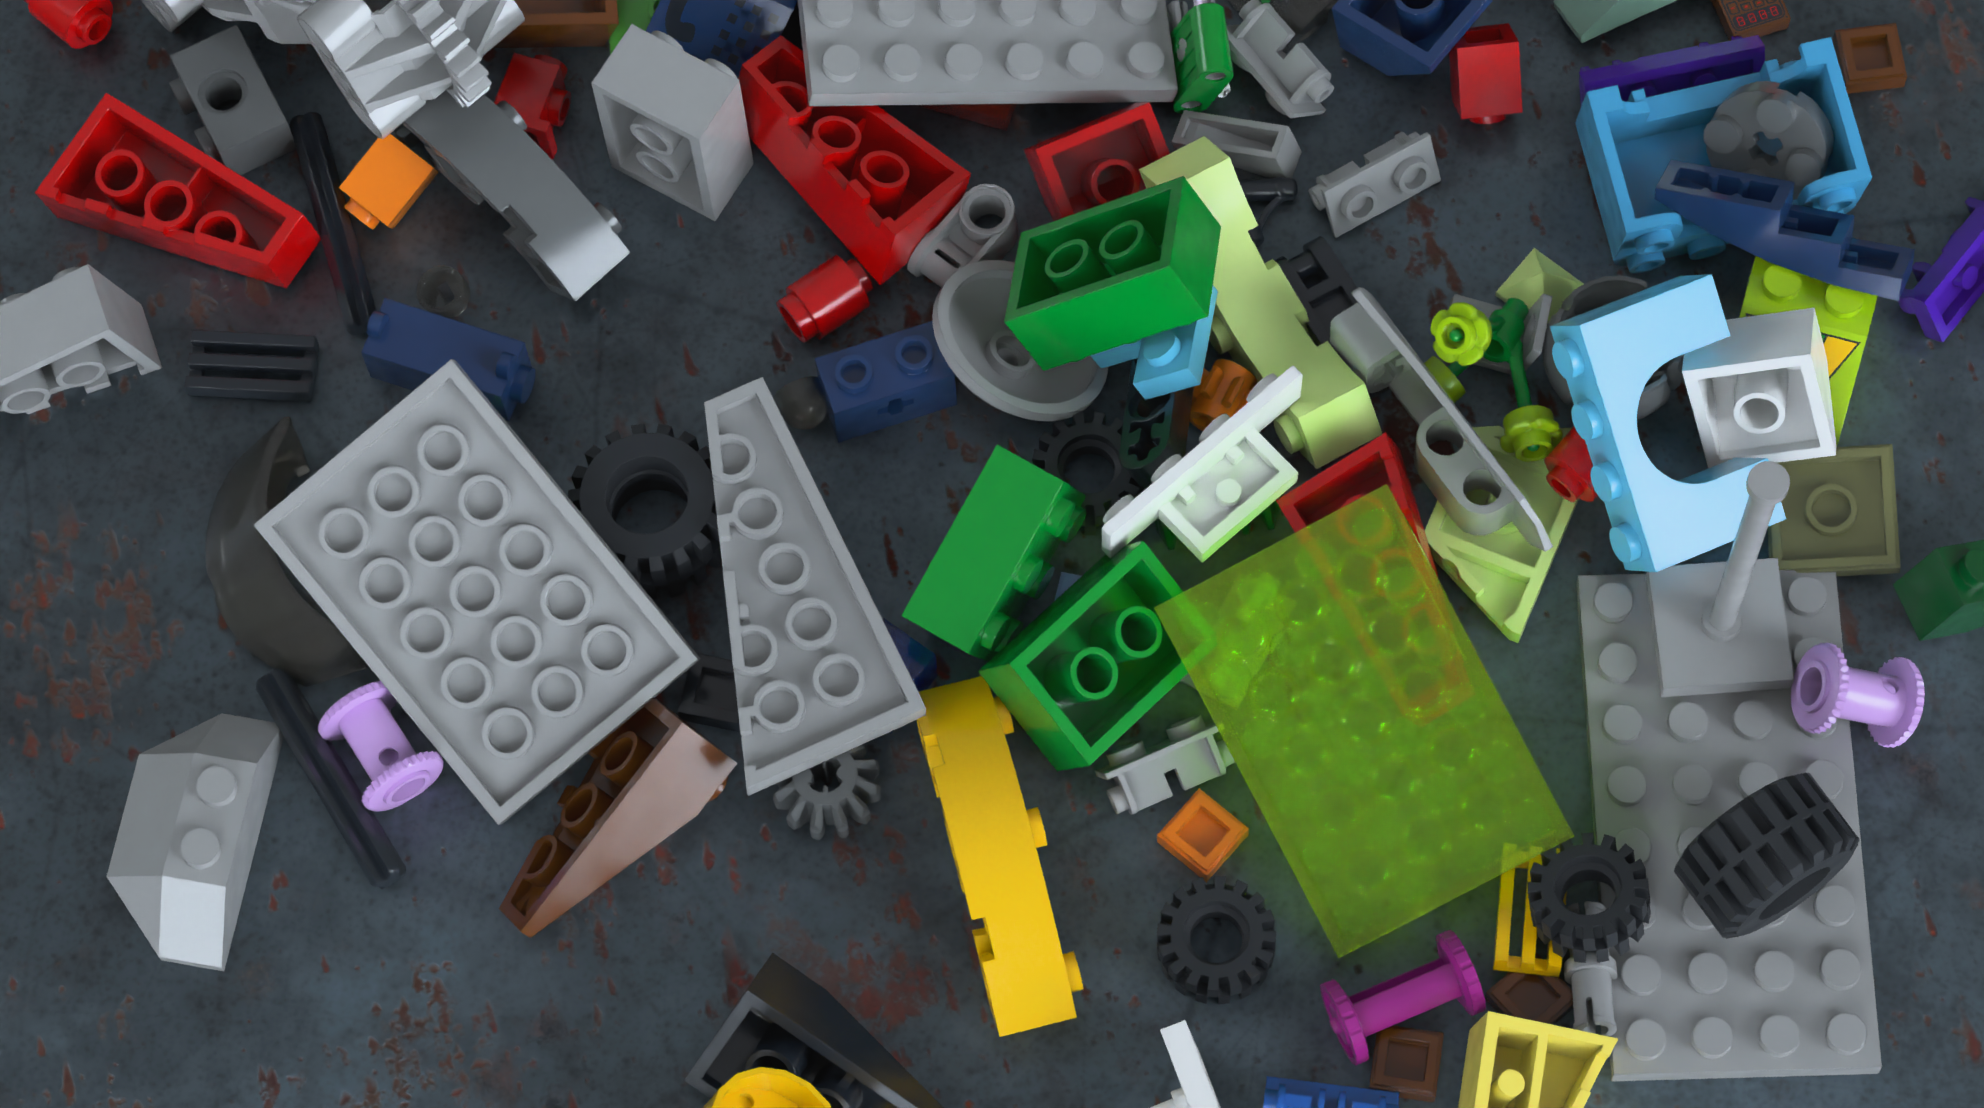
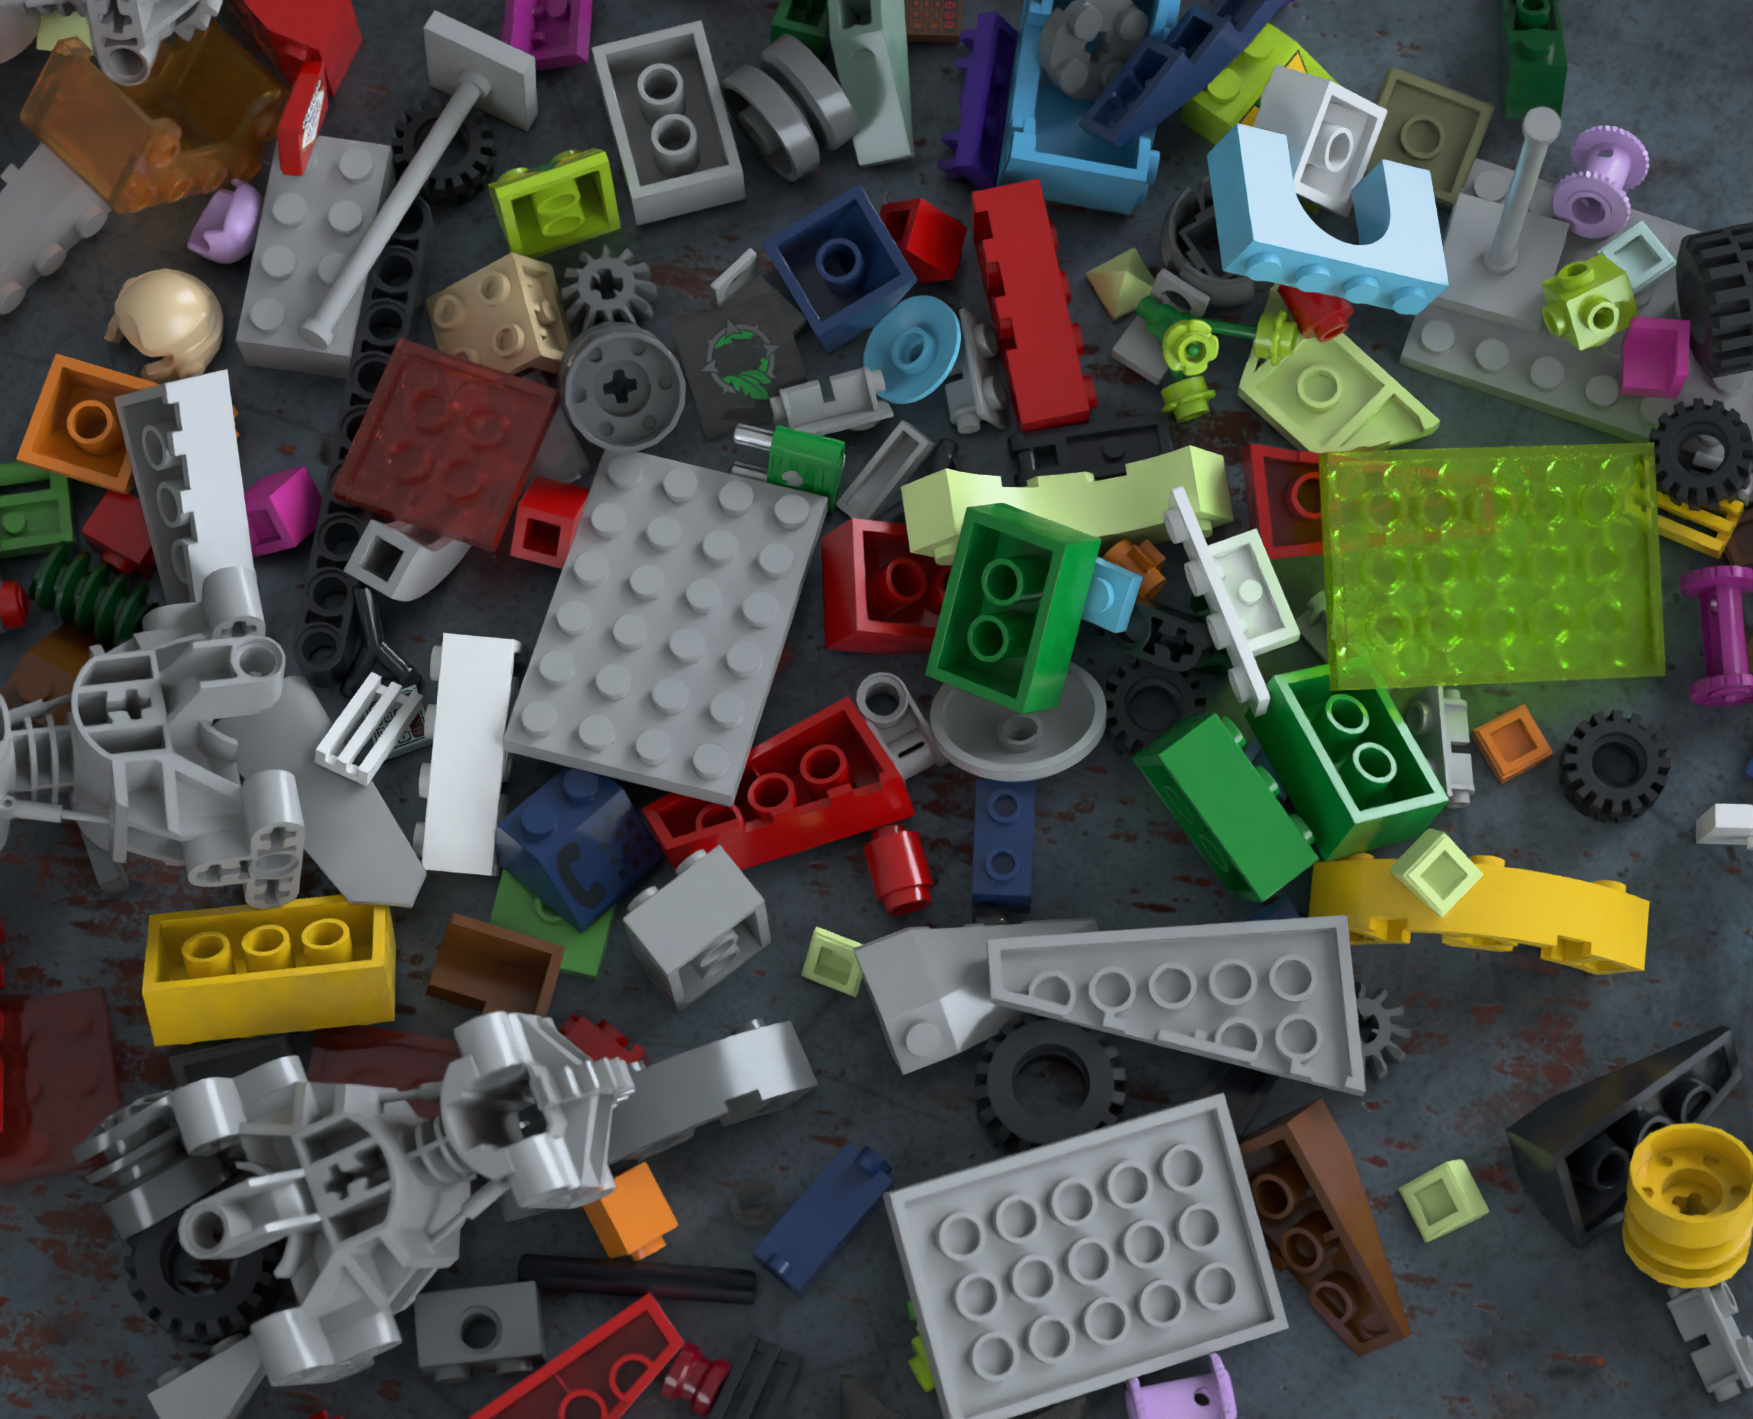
camera: 70 degrees left, 5 degrees up
light grey panel [1330,287,1553,552] -> none
none -> dark red wheel [660,1341,732,1418]
none -> yellowish green slope [801,926,863,997]
none -> light grey wedge [853,917,1099,1075]
none -> medium azure dish [863,295,961,404]
none -> red wedge [971,178,1097,433]
none -> yellowish green slope [1389,828,1483,917]
none -> yellowish green slope [1398,1159,1489,1243]
none -> lime brick [1540,253,1640,351]
none -> light aqua tile [1596,221,1676,299]
none -> dark pink panel [1619,316,1690,399]

